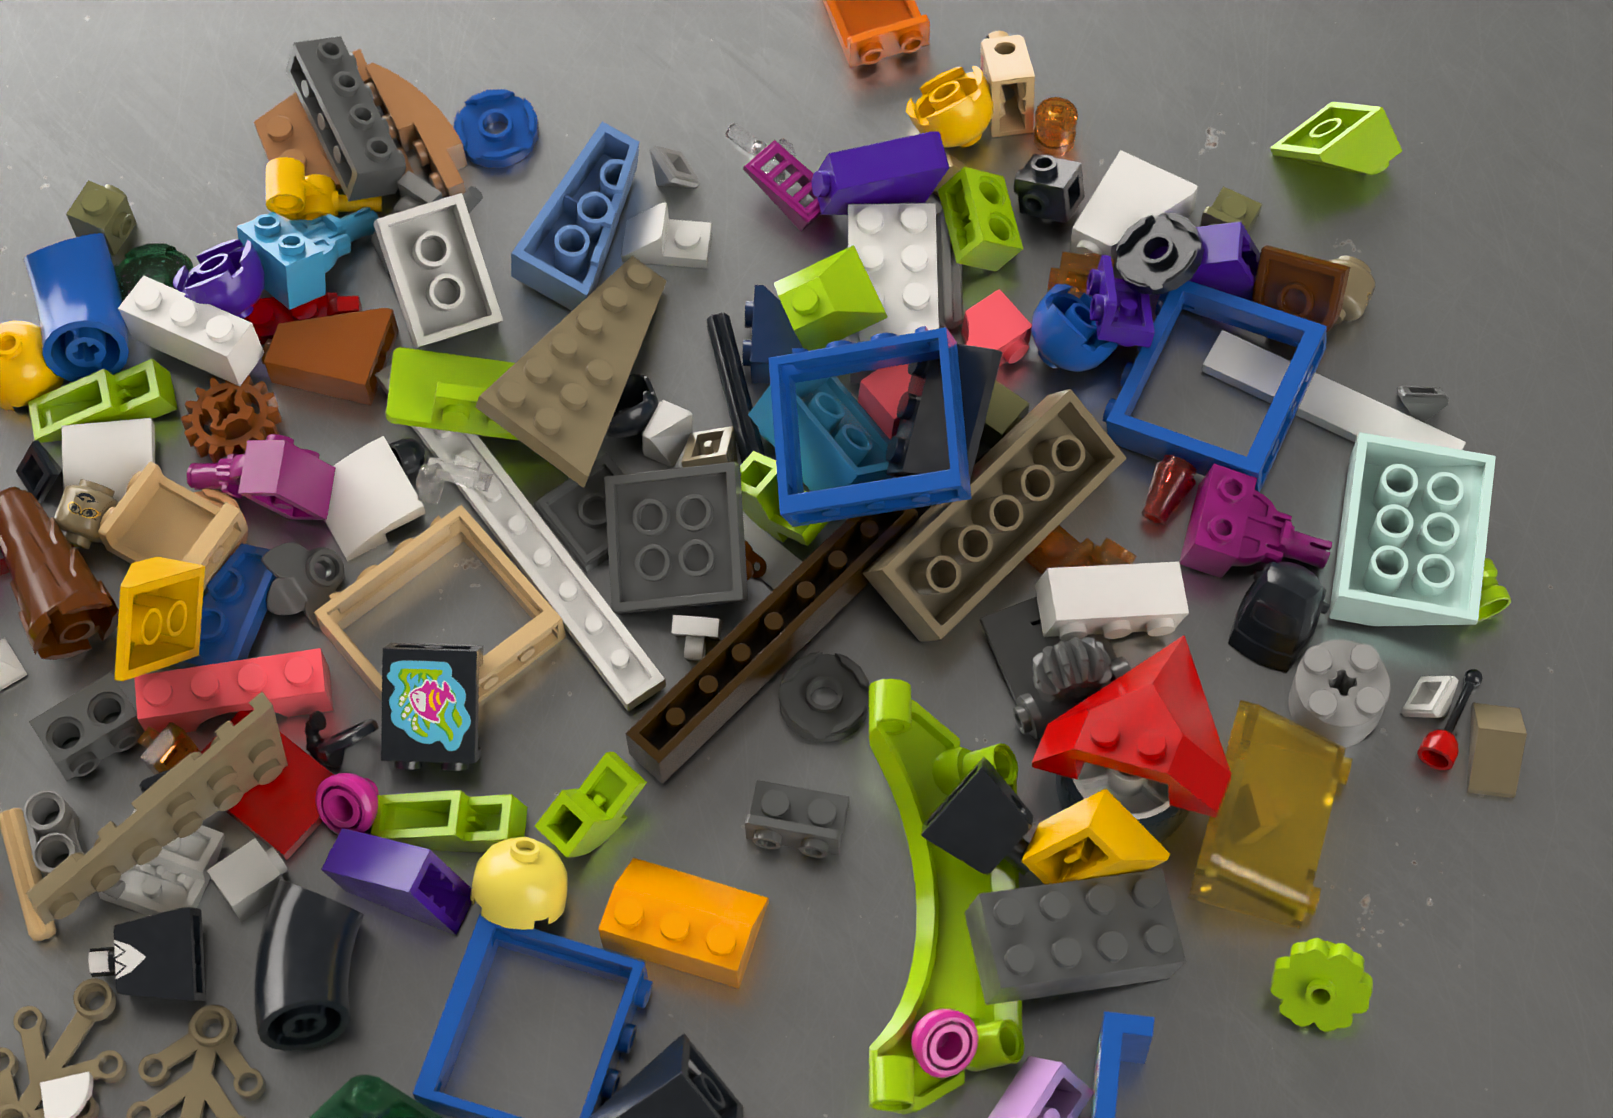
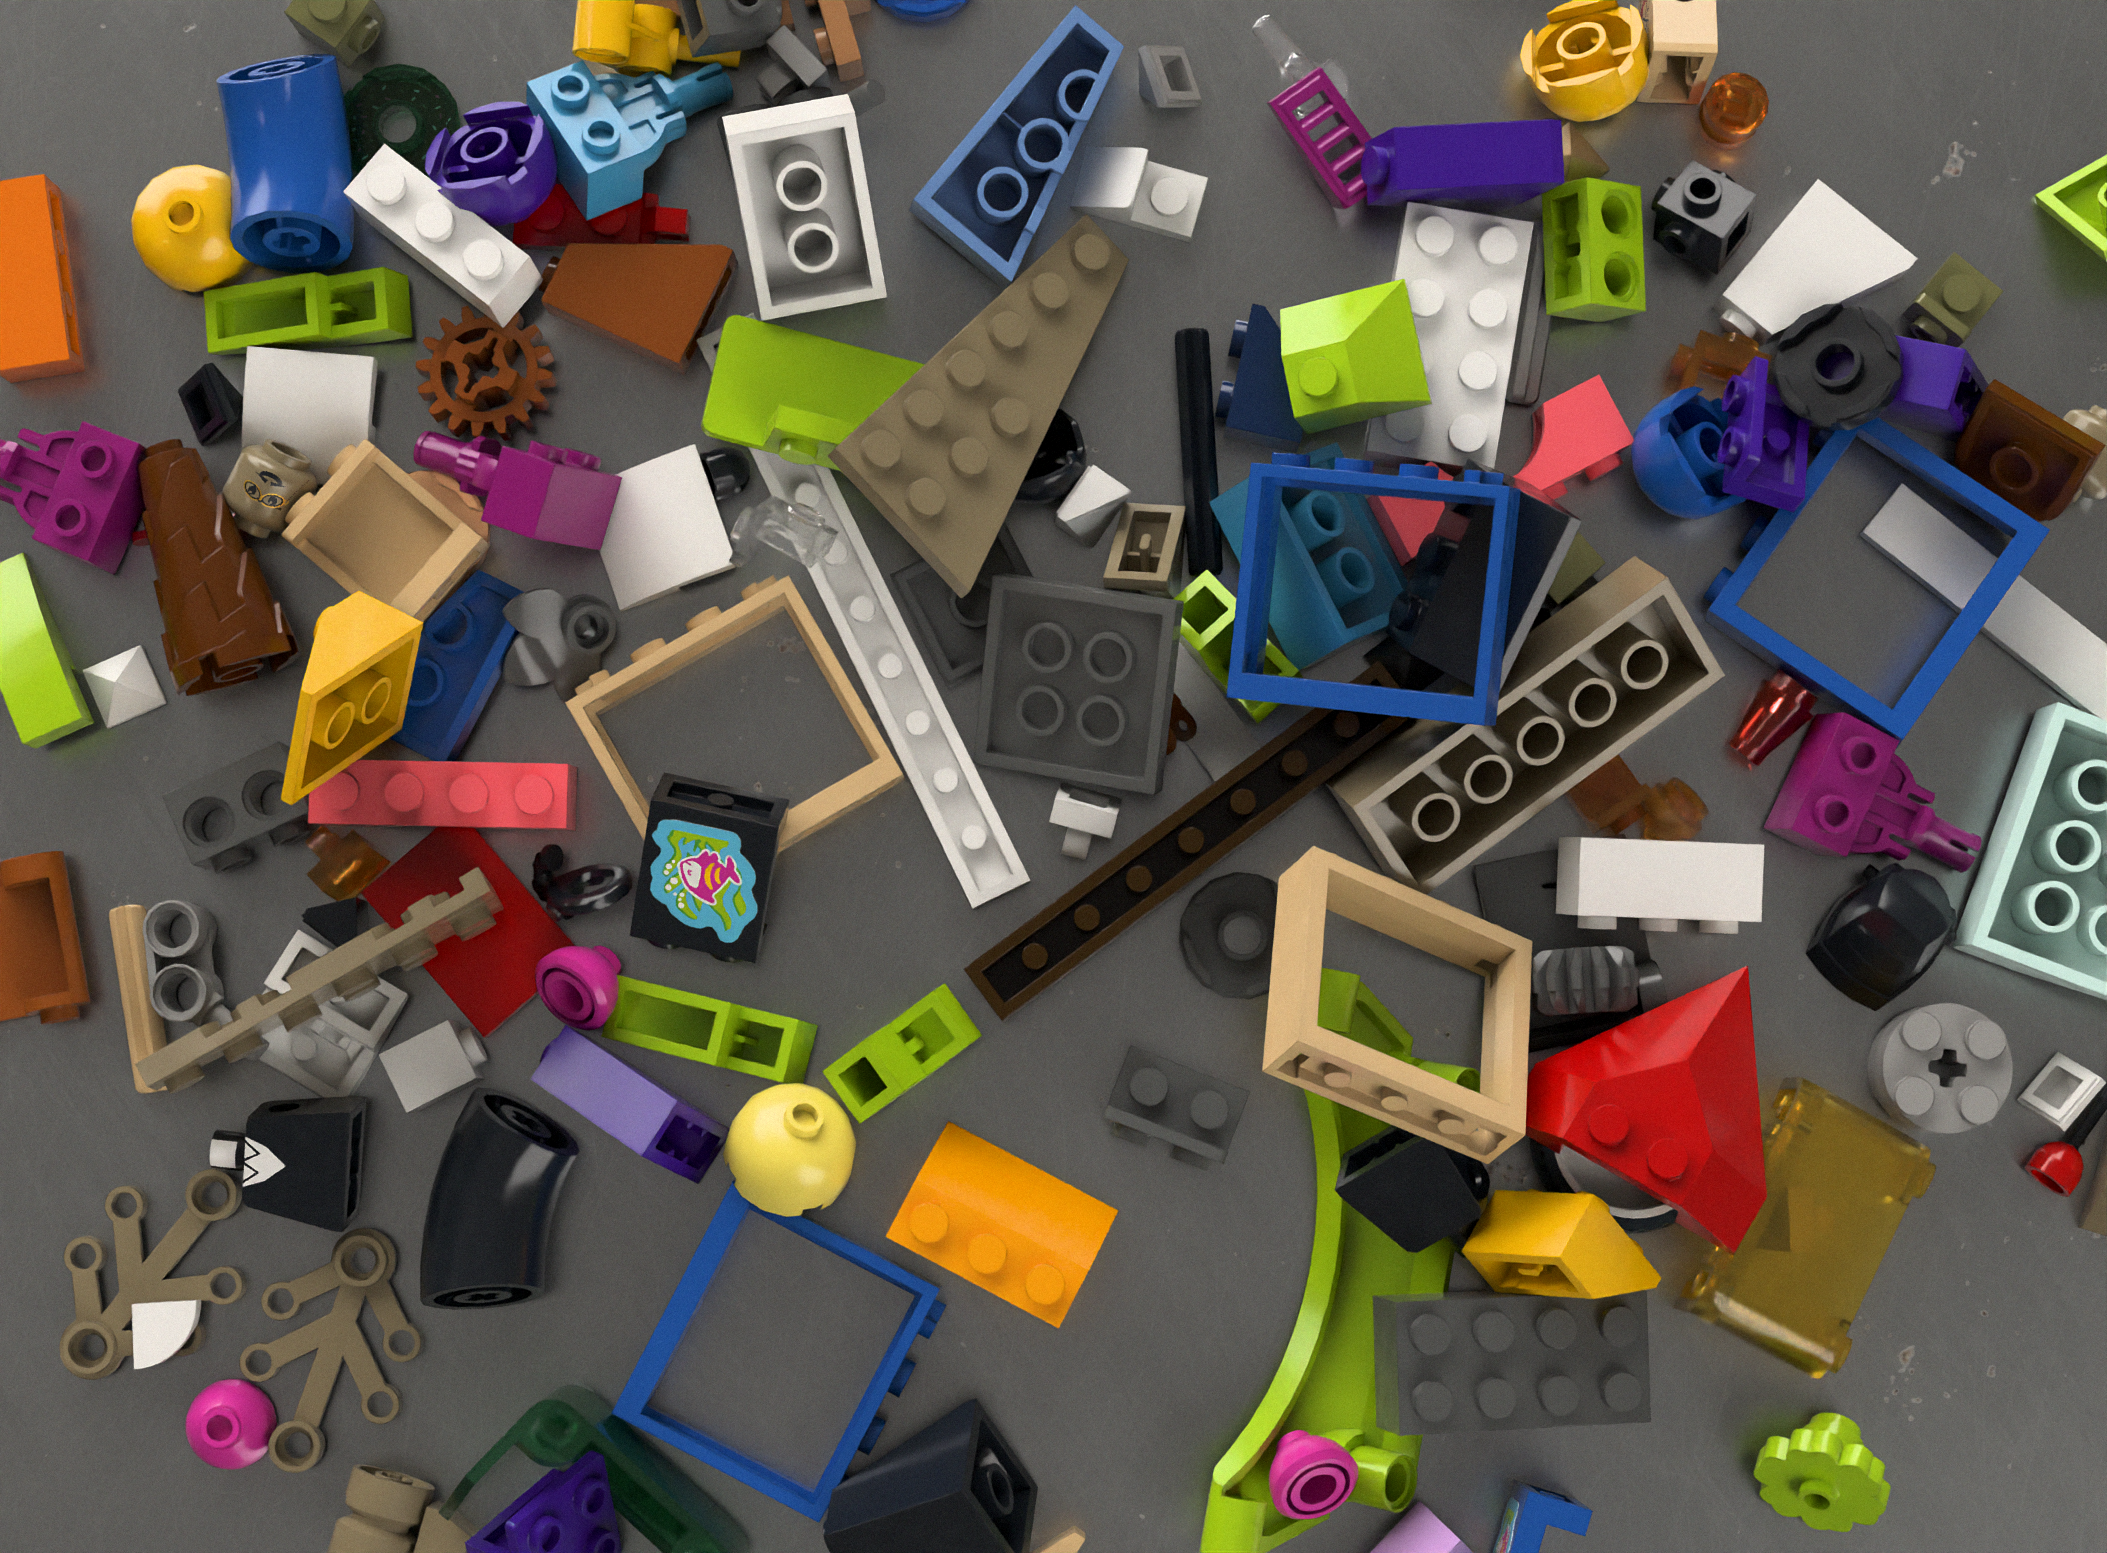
camera: 10 degrees right, 20 degrees up
none -> tan window [1262,846,1532,1164]

